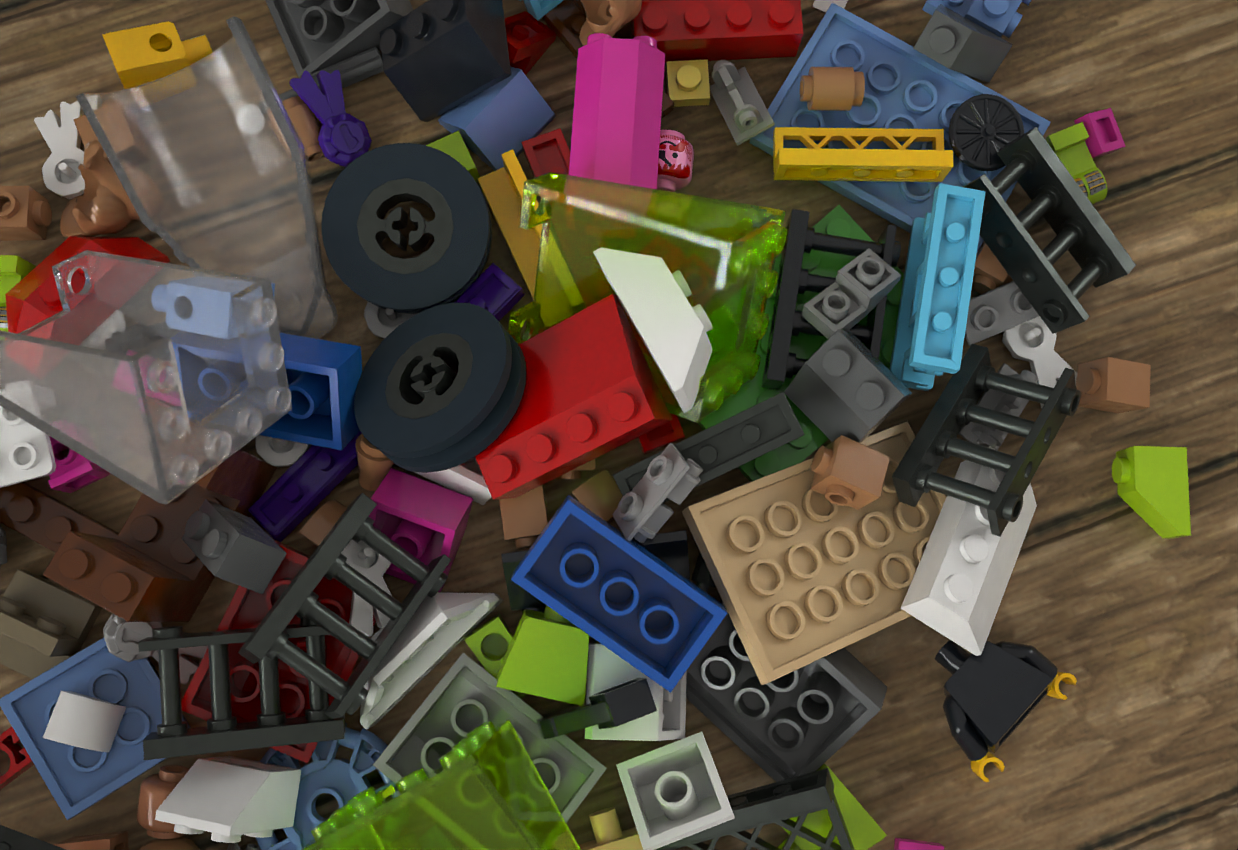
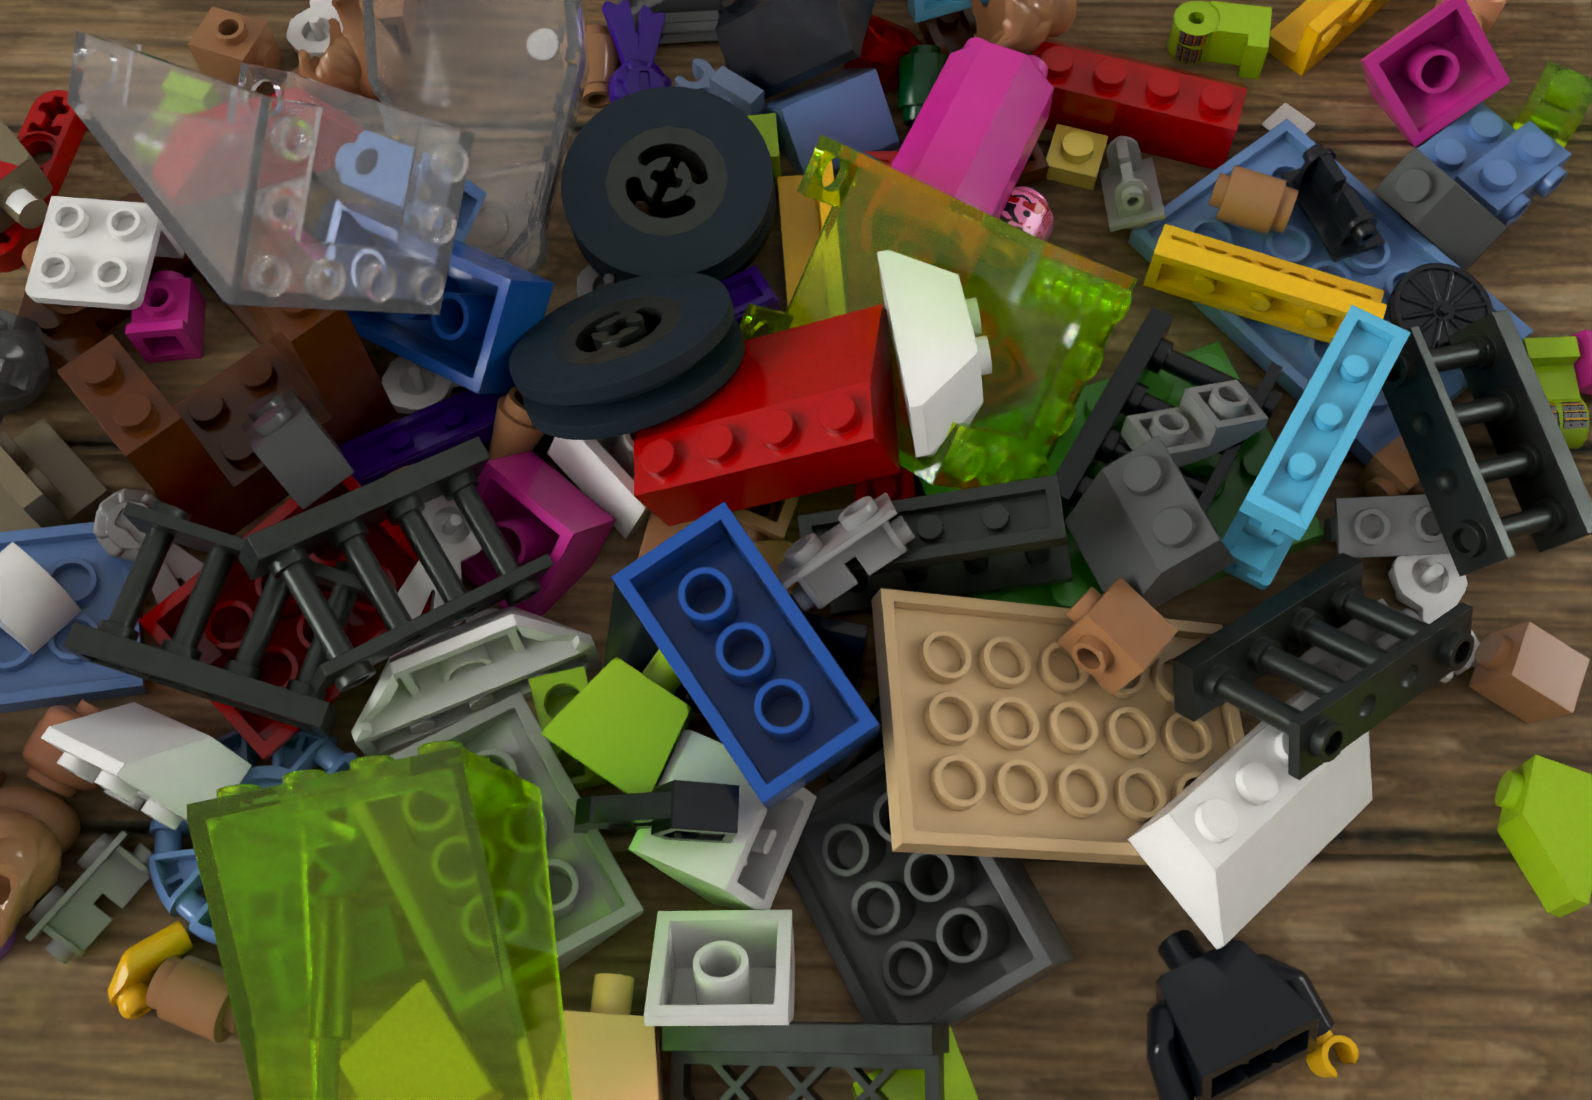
camera: 25 degrees right, 15 degrees down
none -> sand blue plate [675,58,765,116]
none -> dark green brick [898,44,949,127]
none -> black hinge [1281,144,1385,262]

